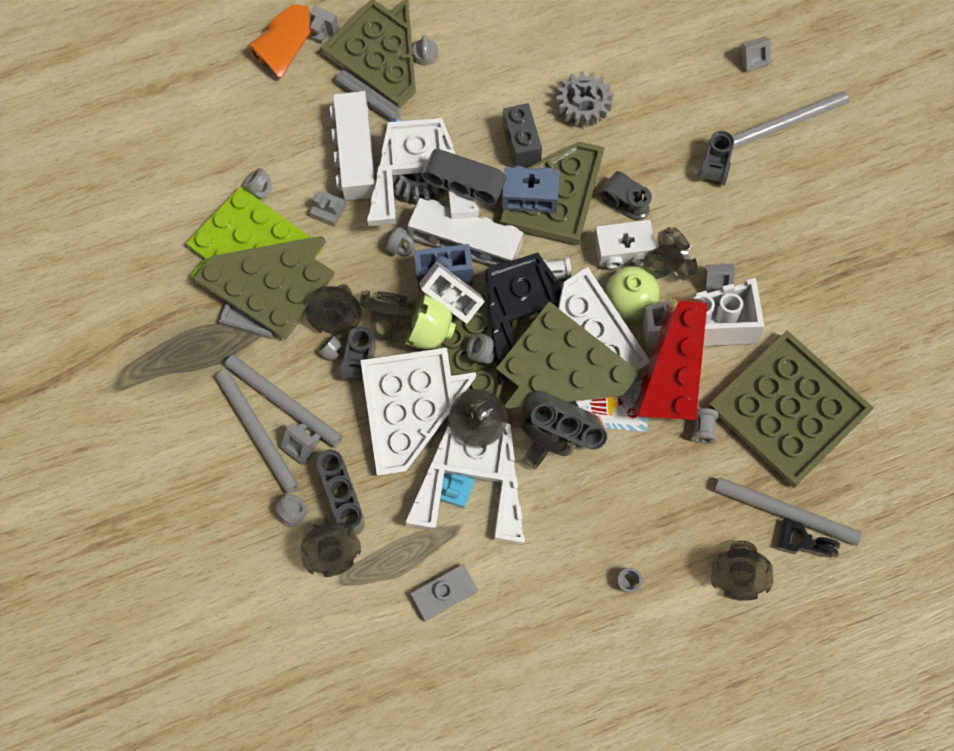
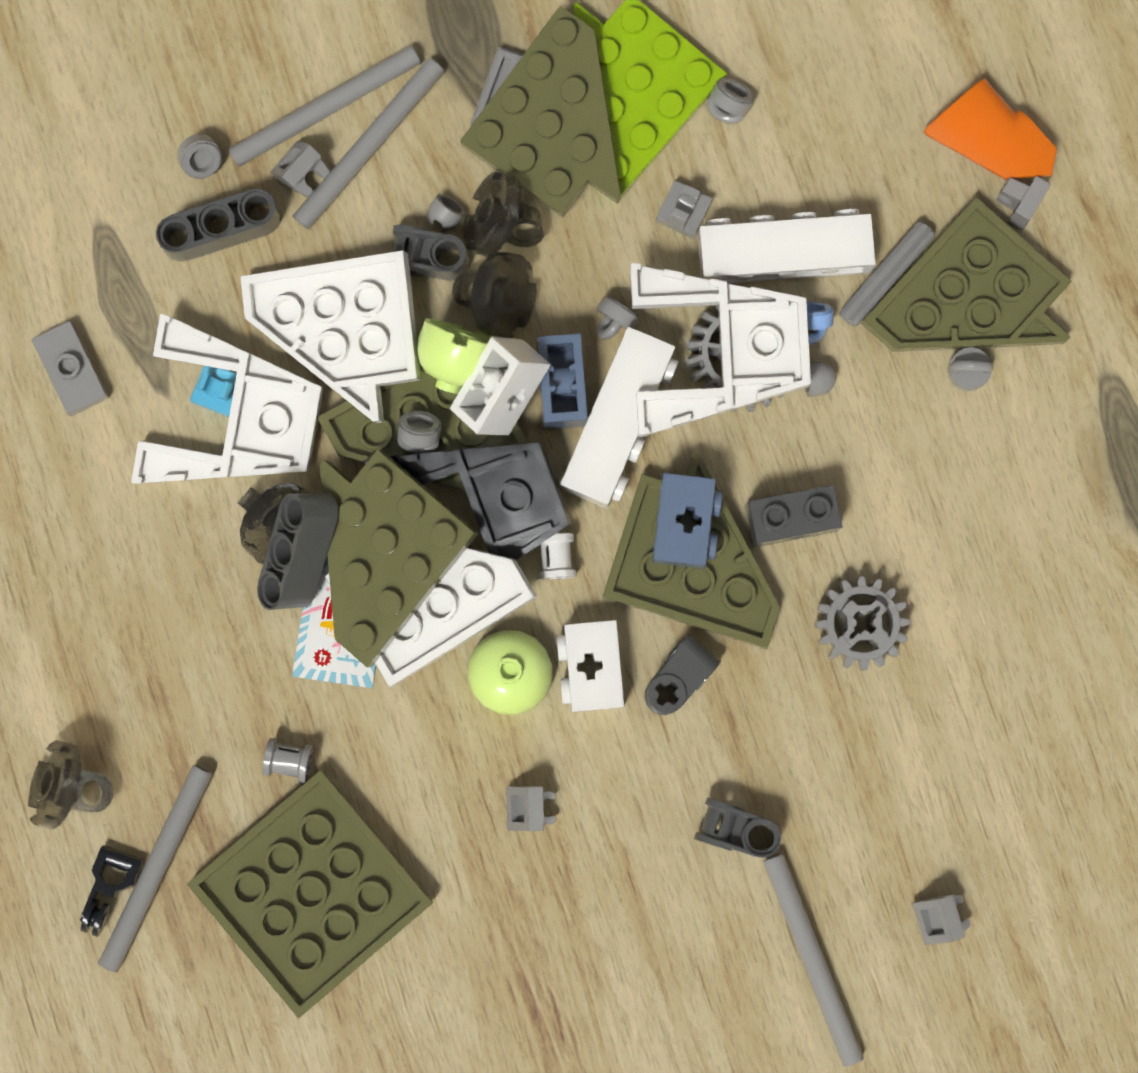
camera: 90 degrees right, 15 degrees up
clear smoke tile [299,517,361,577] -> none
dark grey beam [421,149,507,204] -> none
clear smoke tile [448,389,507,449] -> none
light grey hinge [618,568,643,593] -> none
red wedge [633,297,708,420] -> none
white wedge [642,278,765,348] -> none
clear smoke tile [644,227,698,281] -> none

